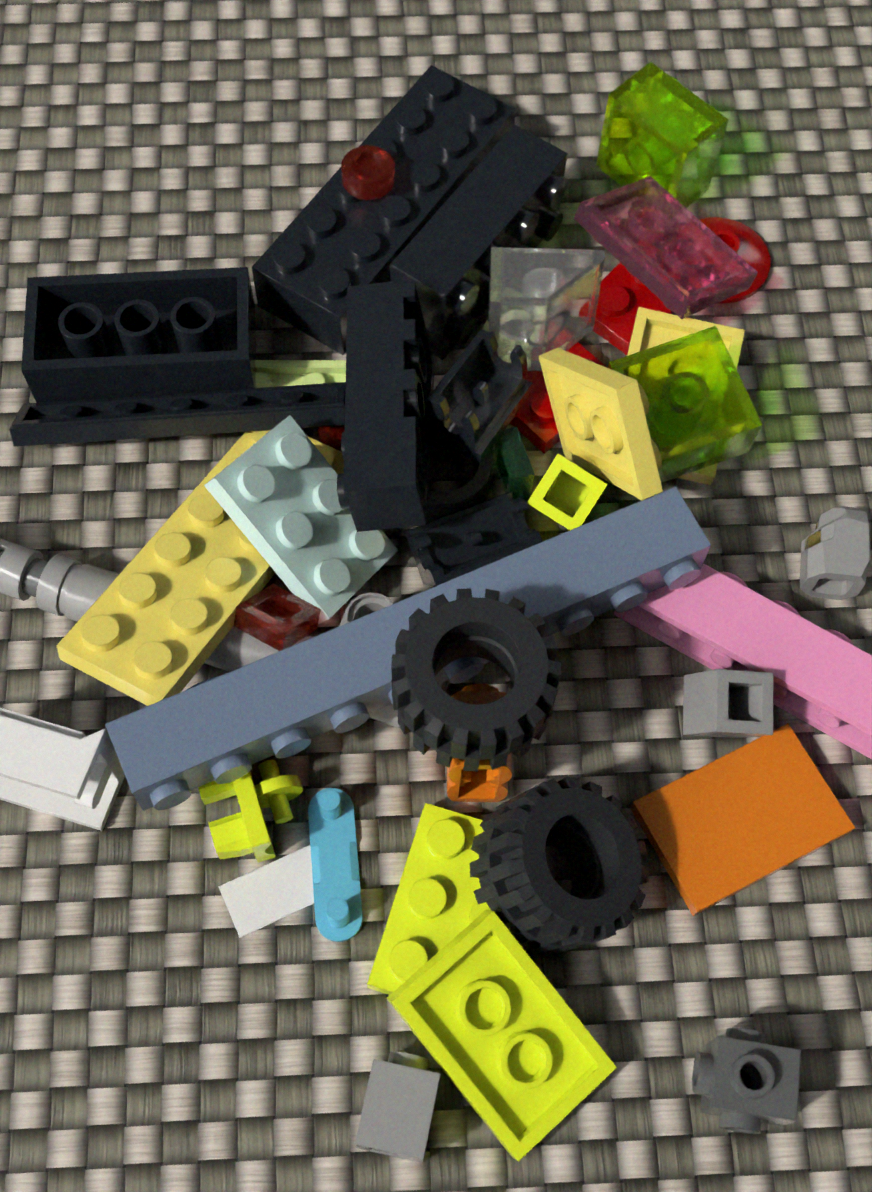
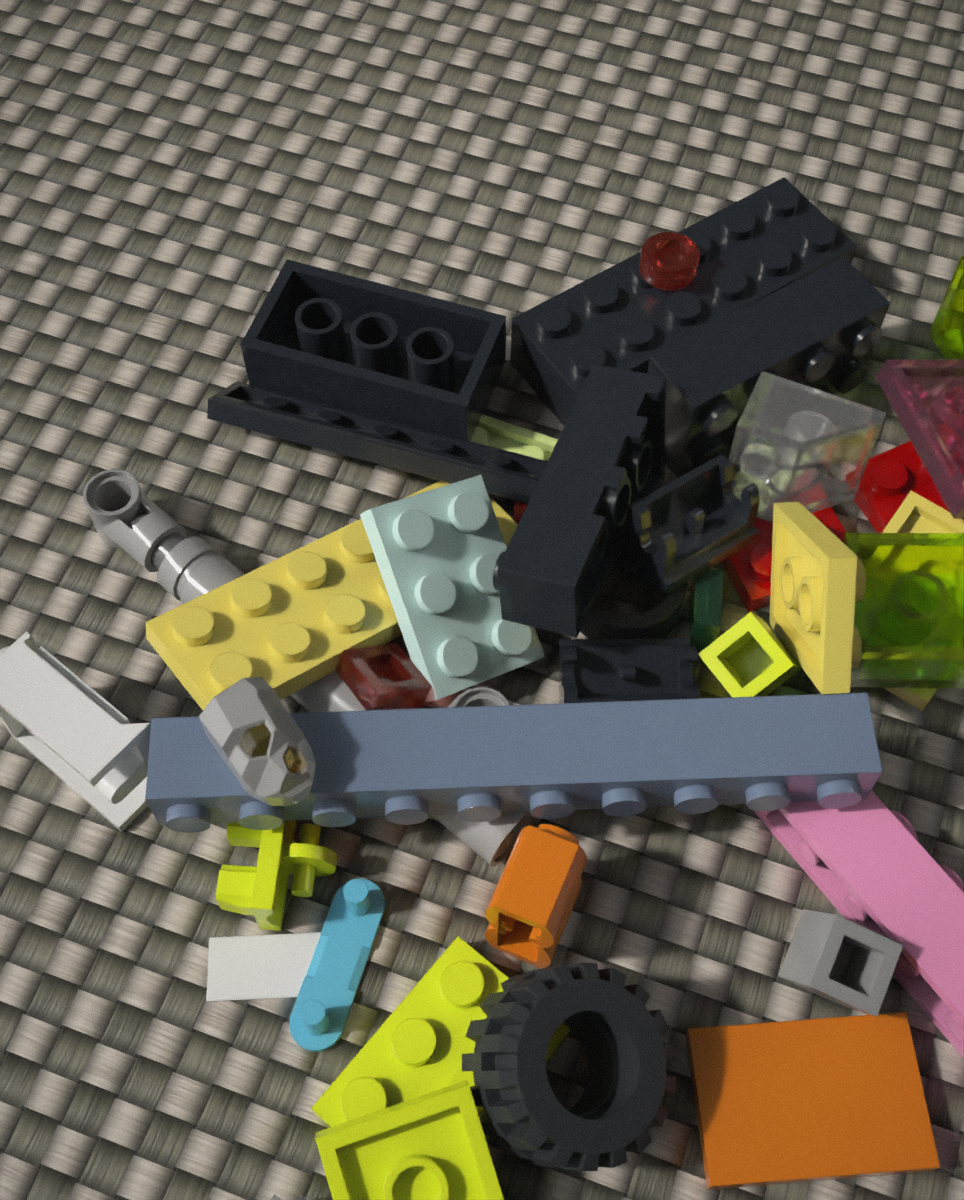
camera: 25 degrees right, 5 degrees down
black tyre [391,588,561,771] -> none
none -> light grey rock [199,677,316,806]

